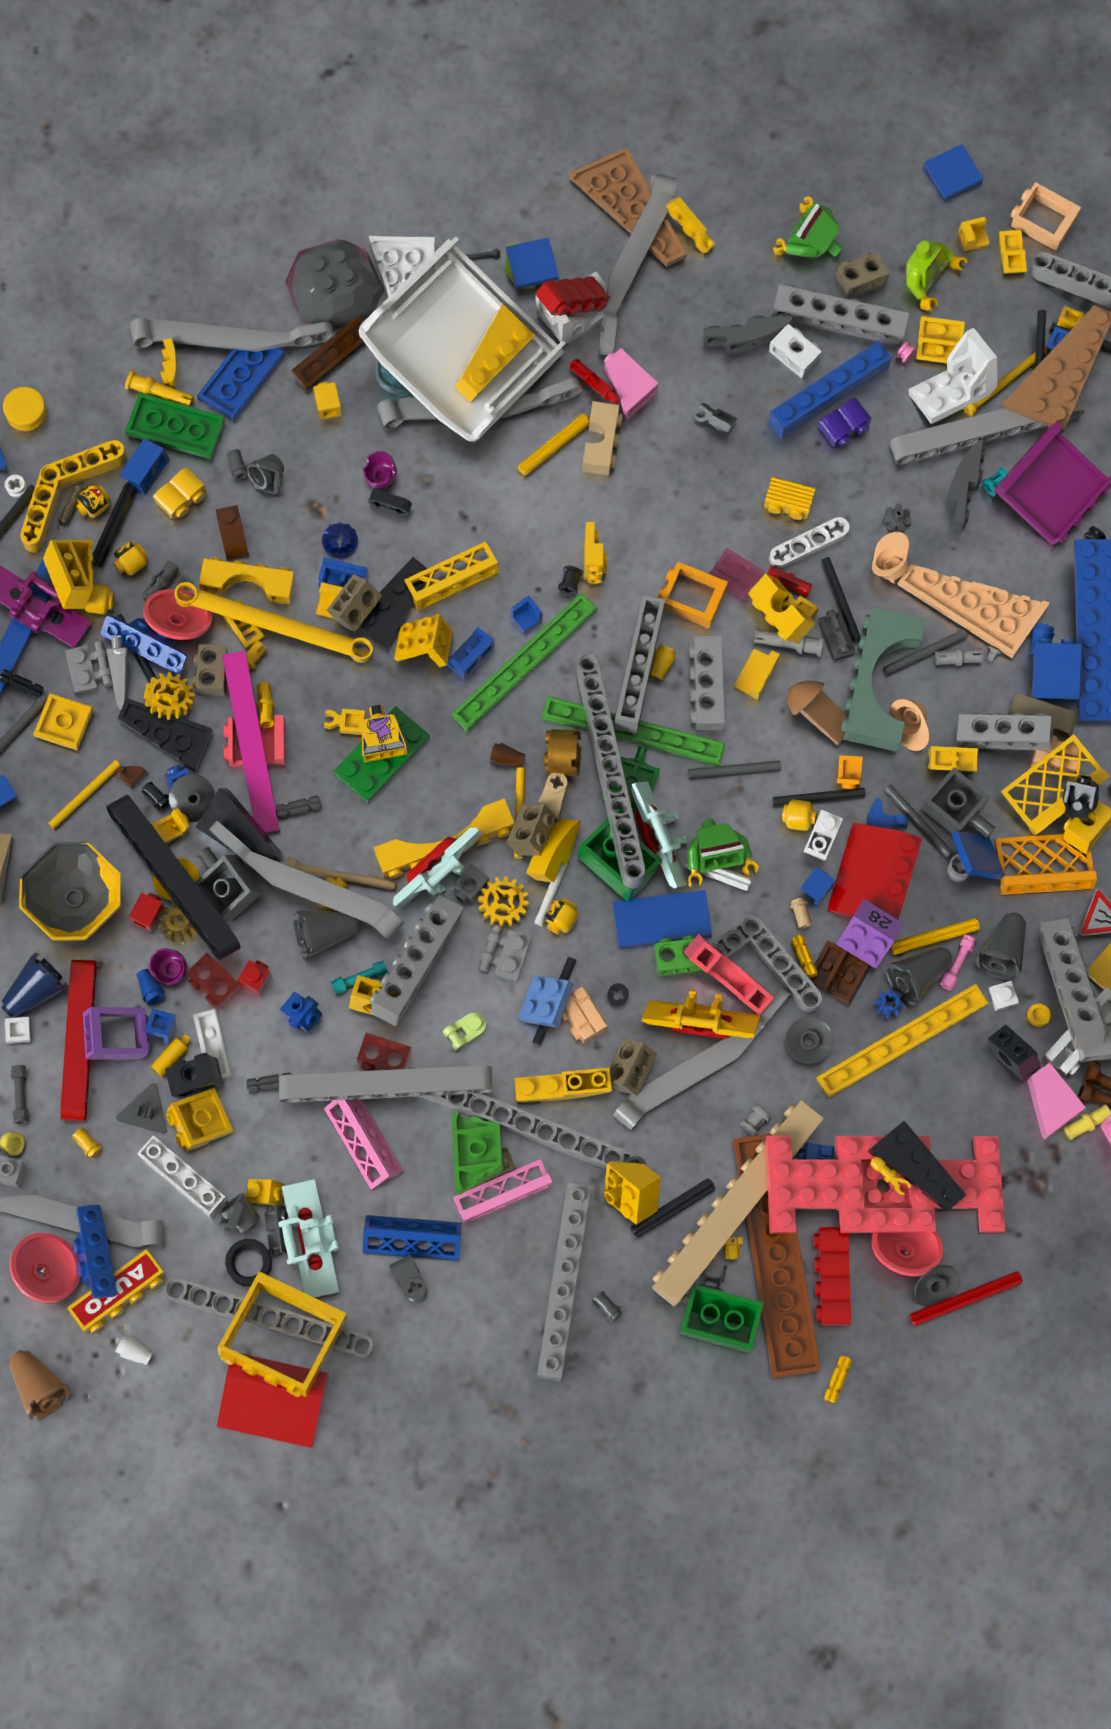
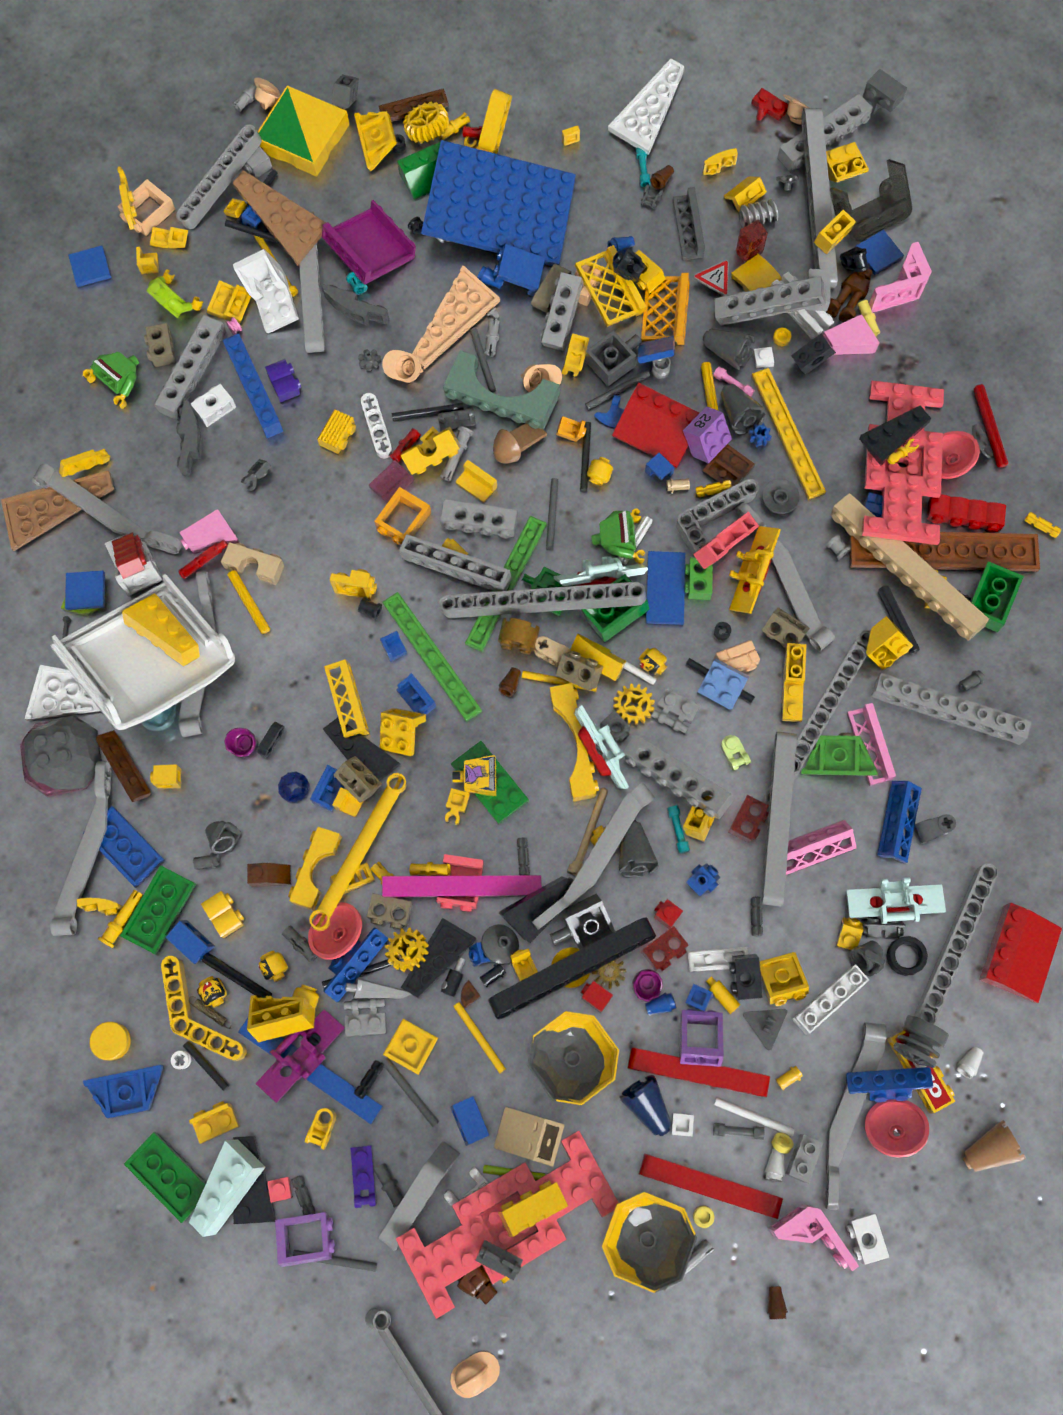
camera: 75 degrees left, 0 degrees up
yellow window [217,1271,347,1397] -> none
white slope [804,810,843,861] -> none
none -> yellow plate [117,166,137,230]
none -> black piece [441,957,465,997]
none -> white bar [714,1097,795,1137]
none -> dark grey wheel [893,1015,949,1068]

